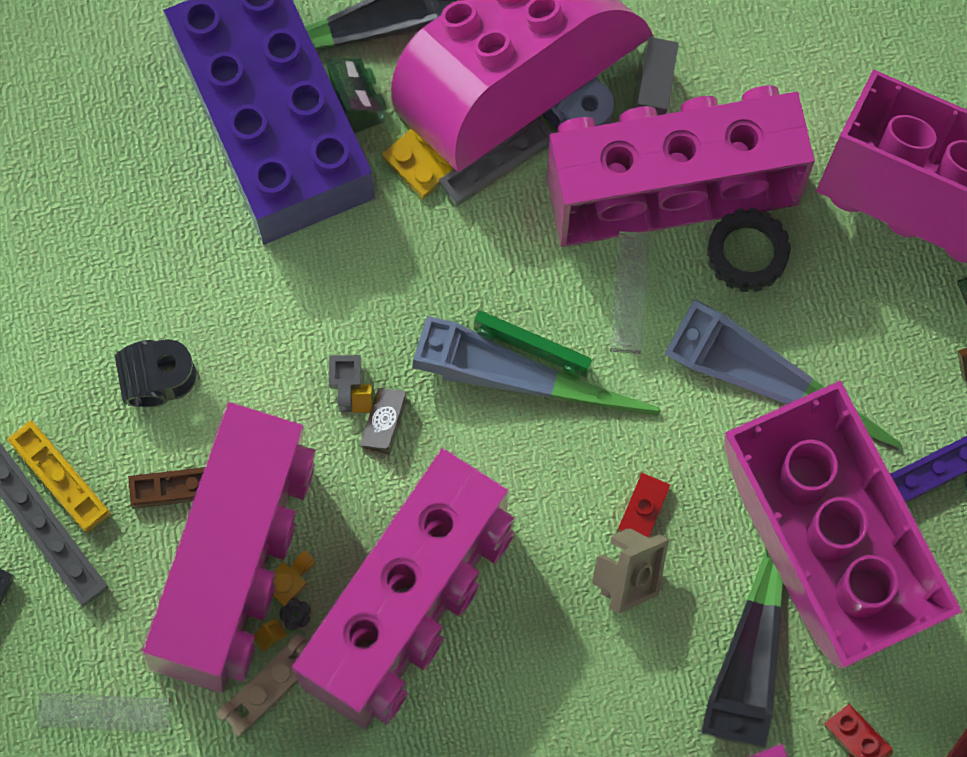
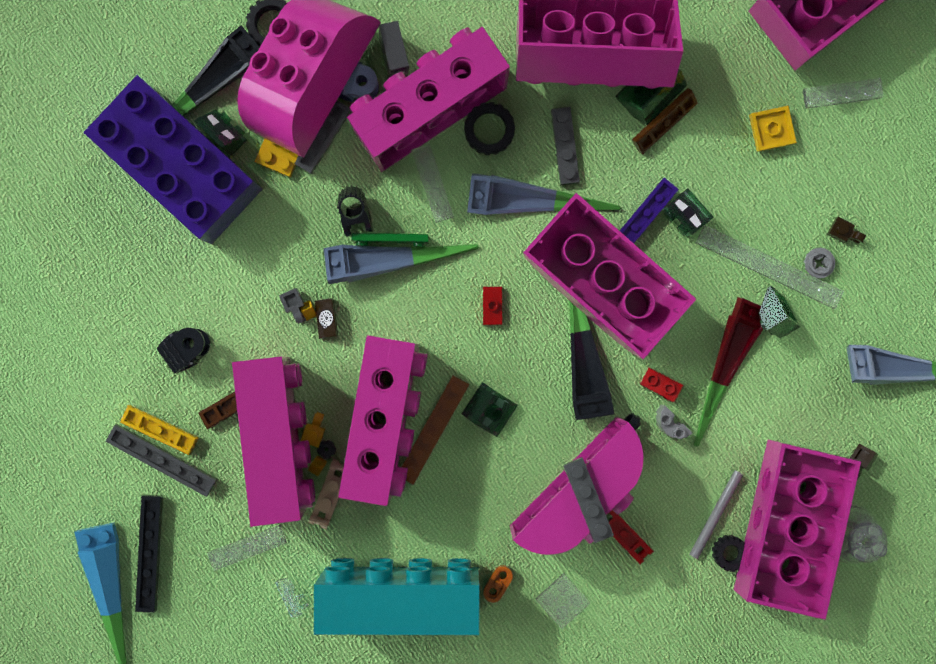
camera: 20 degrees left, 15 degrees up
dark tan panel [592,529,669,614] -> none
none -> black piece [337,185,373,237]
none -> dark orange plate [402,375,470,485]
none -> clear green slope [462,382,518,437]
none -> dark grey plate [551,107,580,186]

